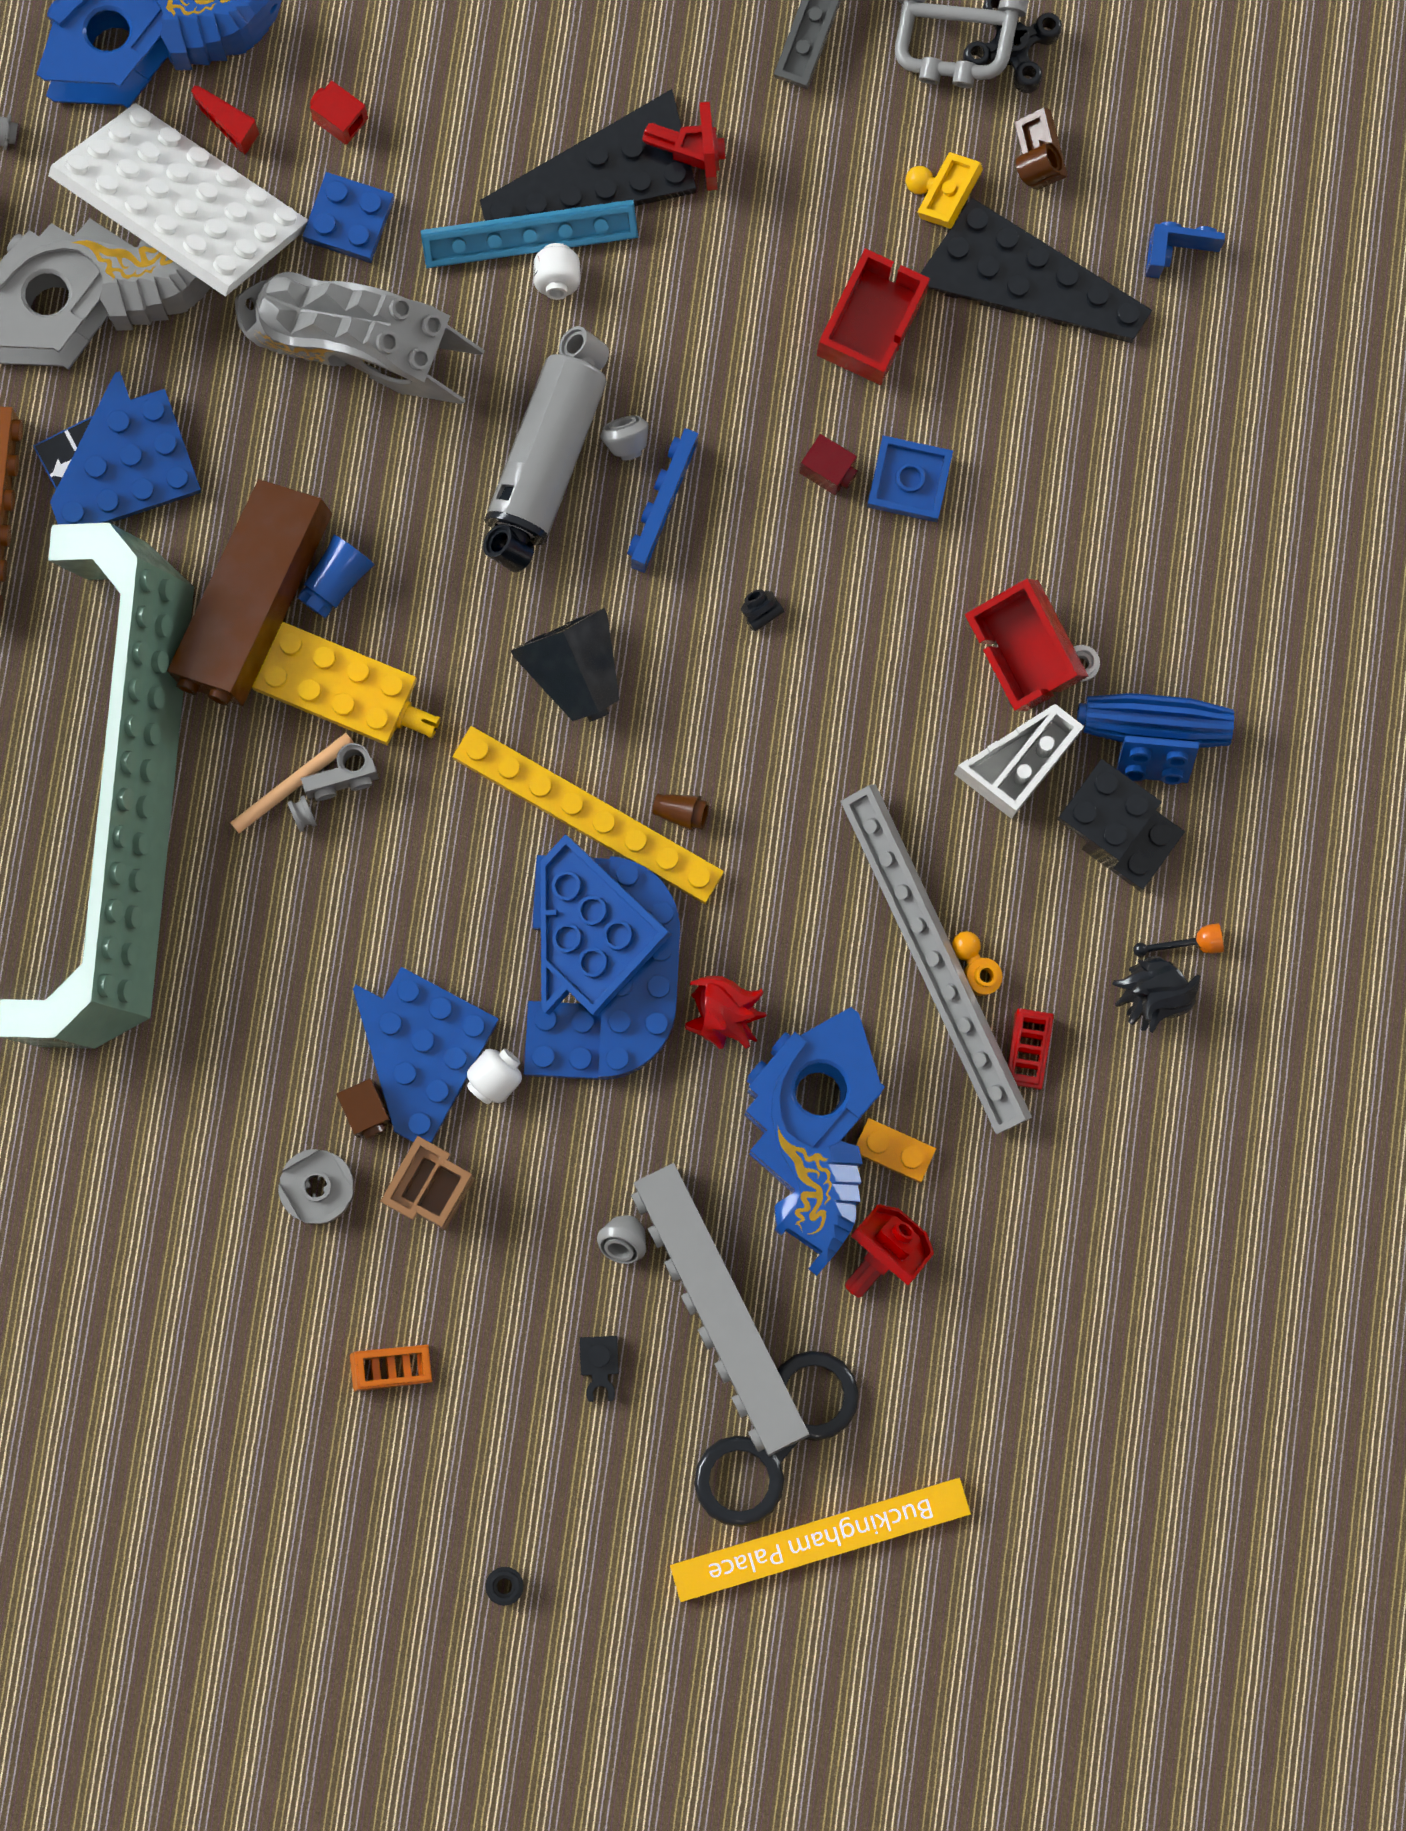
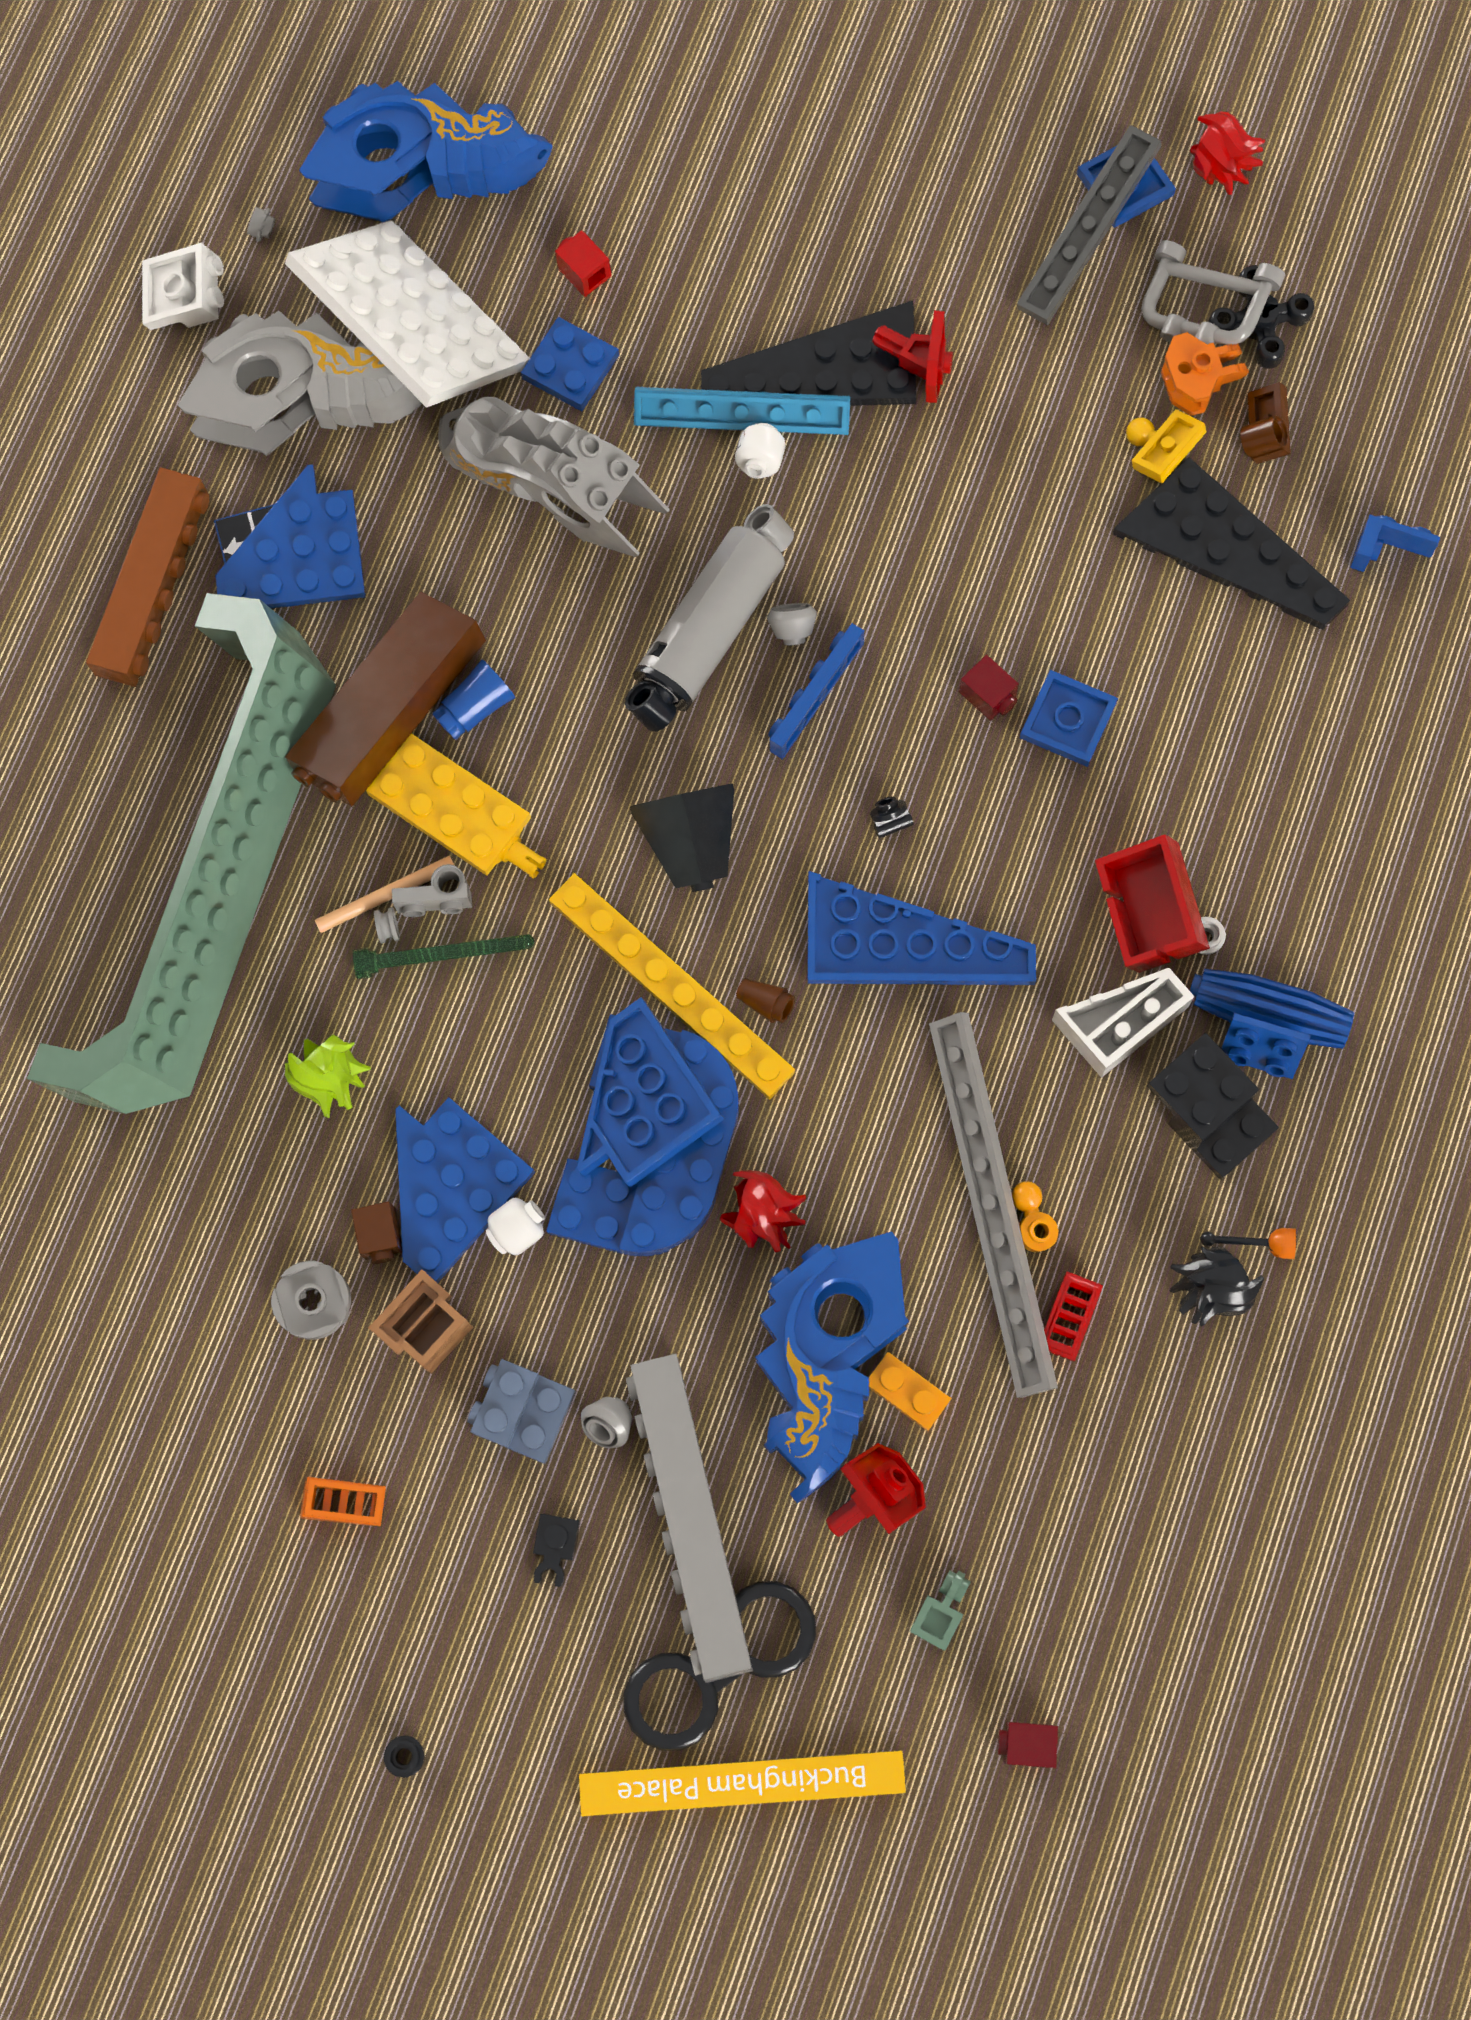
camera: 25 degrees right, 5 degrees down
red slope [191,85,259,155] -> none
red piece [816,248,930,385] -> none
none -> lime hair [285,1035,371,1118]
none -> clear green piece [353,934,535,979]
none -> sand blue plate [467,1359,576,1464]
none -> blue wing [808,871,1036,985]
none -> sand green plate [909,1570,971,1651]
none -> dark red brick [997,1721,1058,1768]
none -> orange hinge [1161,332,1249,416]

